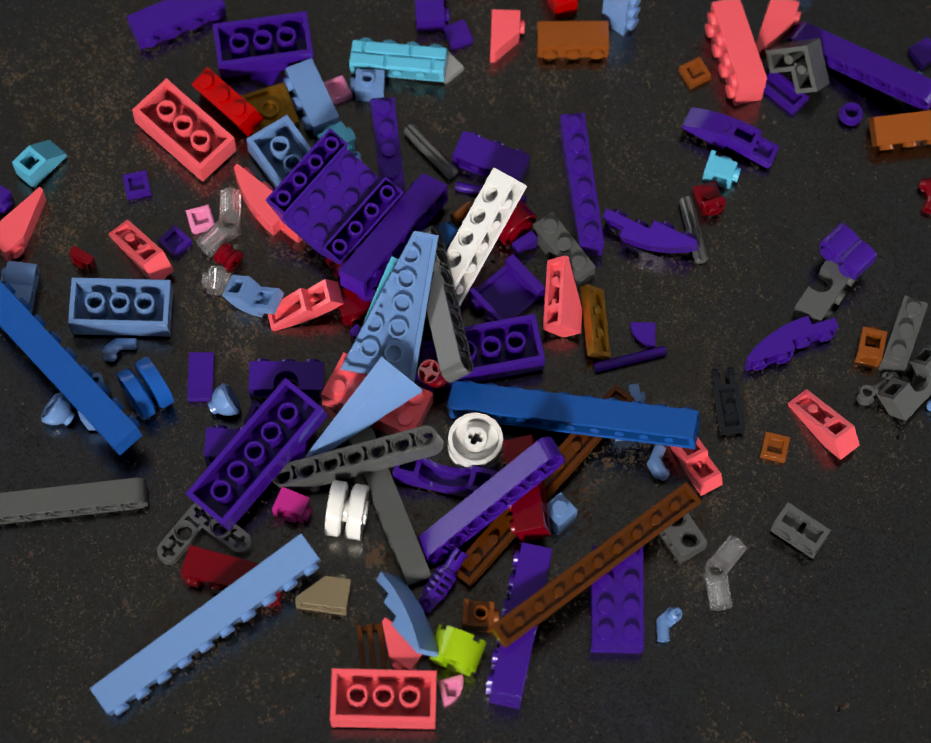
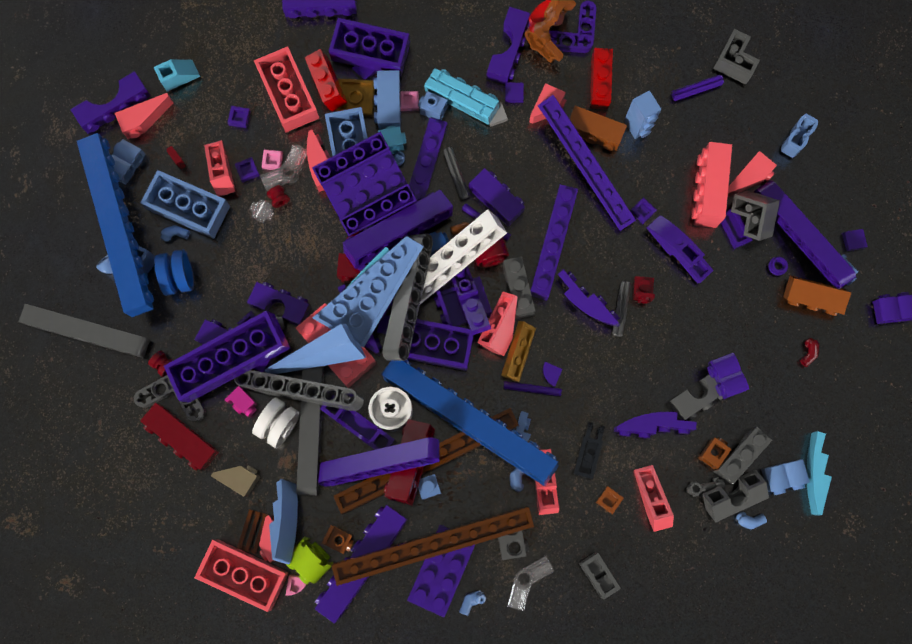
camera: 25 degrees right, 10 degrees up
medium blue brick [90,534,321,716] -> none
dark purple tile [187,352,215,402] -> none
medium blue brick [208,383,241,416] -> none
medium blue brick [222,275,284,317] -> none
coral slope [268,279,344,331] -> none
dark red wheel [418,359,447,388] -> none
dark purple hinge [418,546,468,614] -> none
dark purple tile [511,230,537,259] -> none
dark orange tile [679,57,712,89] -> none
medium azure brick [702,150,741,189] -> none
none -> dark red wheel [148,350,173,377]
none -> dark purple slope [452,266,491,335]
none -> dark purple plate [537,95,636,231]
none -> dark purple tile [630,197,657,224]

